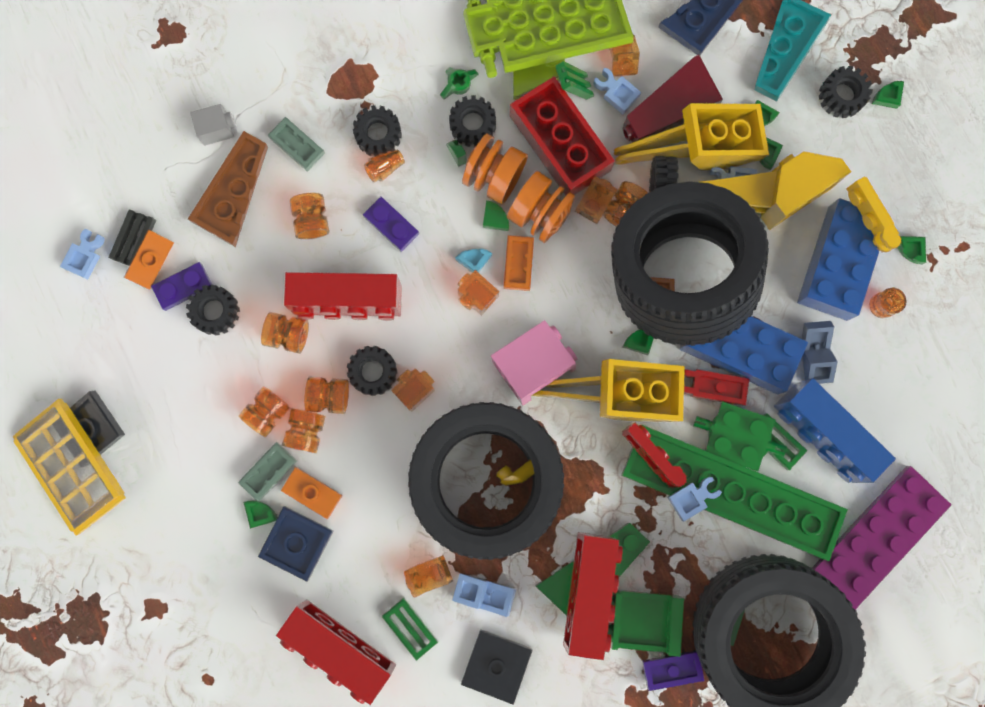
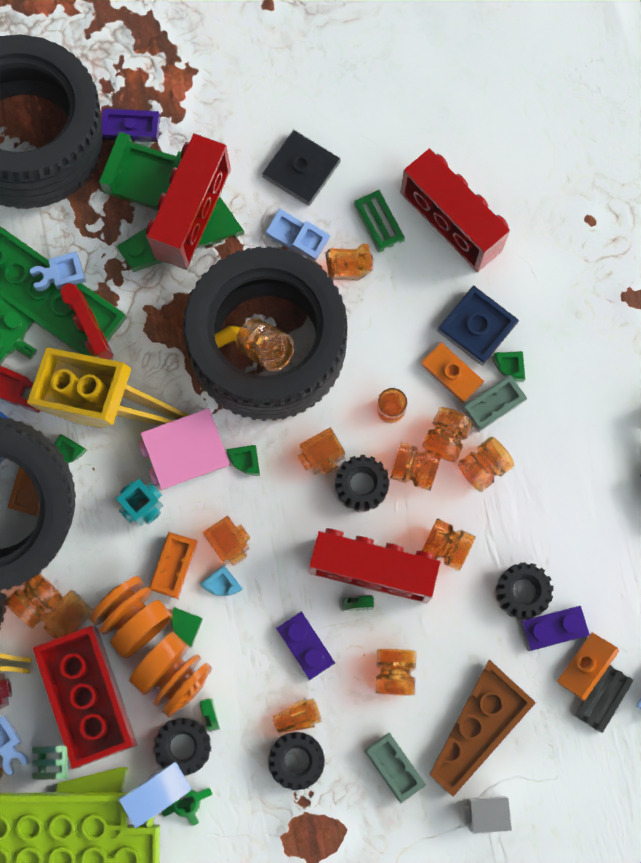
camera: 165 degrees left, 5 degrees down
none -> teal brick [116,479,164,526]
none -> light blue slope [119,761,191,828]
none -> green tile [226,445,260,476]
none -> clear orange wheel [236,318,295,371]
none -> green tile [342,595,374,611]
none -> clear orange wheel [377,388,408,423]

